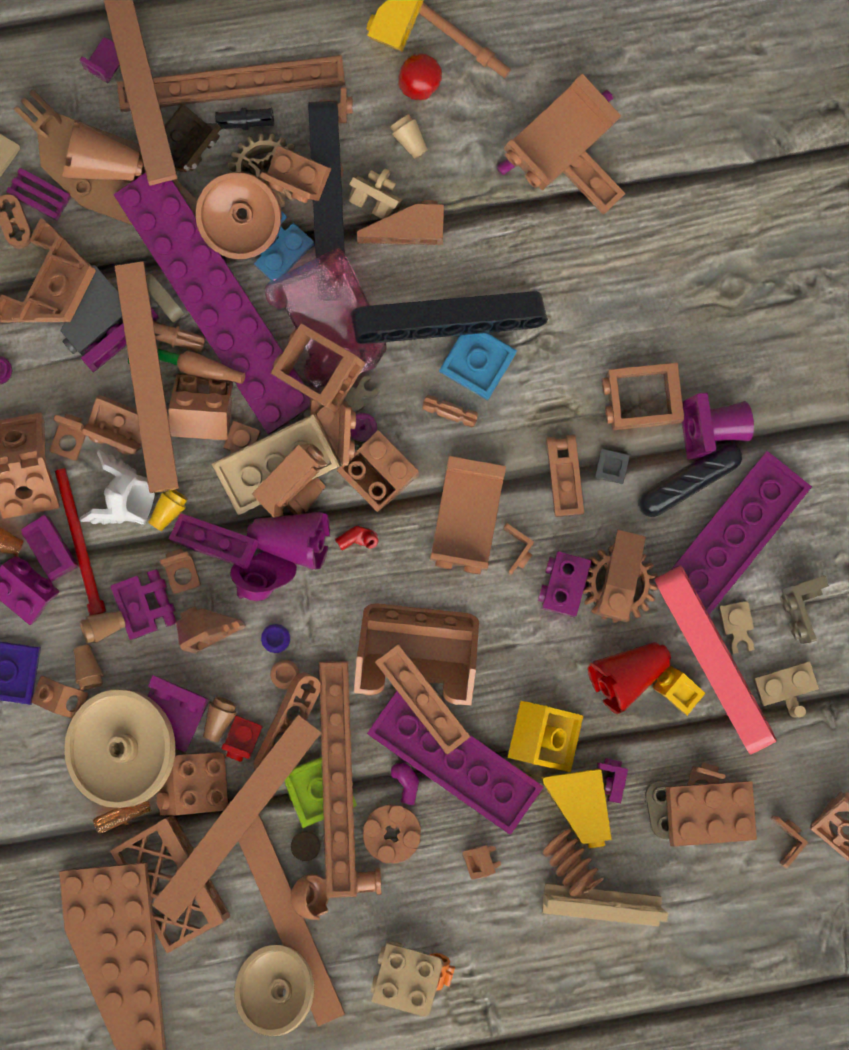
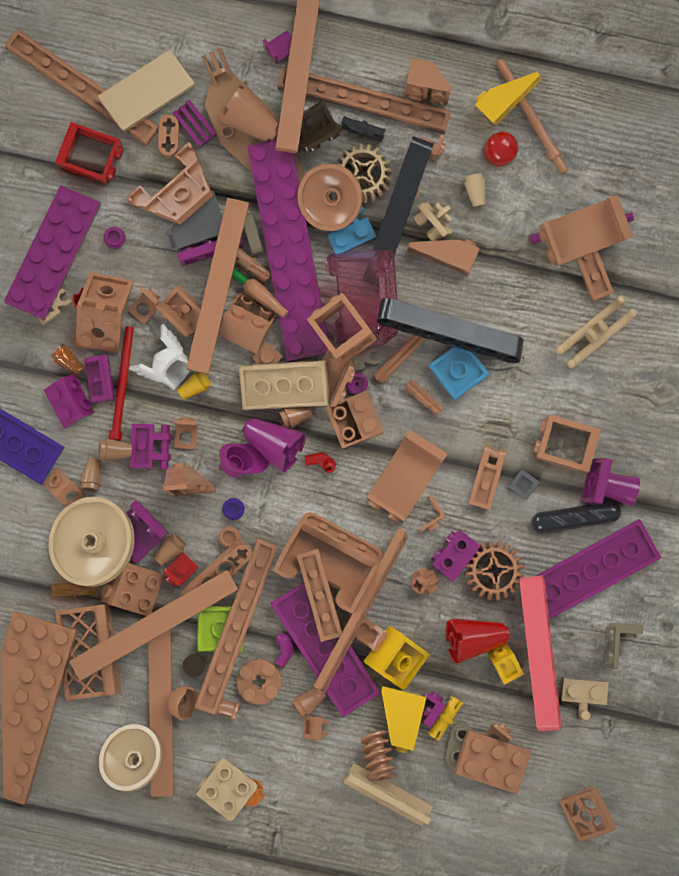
camera: 25 degrees right, 0 degrees up
magenta plate [169,513,259,569] -> none
nougat window [252,443,327,517] -> none
nougat bracket [260,146,331,203] -> none
nougat slope [596,530,646,622] -> none
tan plate [718,601,755,654] -> none
nougat bracket [771,815,809,868] -> none
none -> nougat cone [291,688,326,717]
none -> nougat tile [314,528,408,694]
none -> nougat plate [341,613,389,652]
none -> nougat axle [374,335,426,384]
none -> nougat slope [405,58,451,105]
none -> nougat gear [412,567,439,597]
none -> yellow pin [427,695,464,741]
none -> tan piece [556,295,637,368]

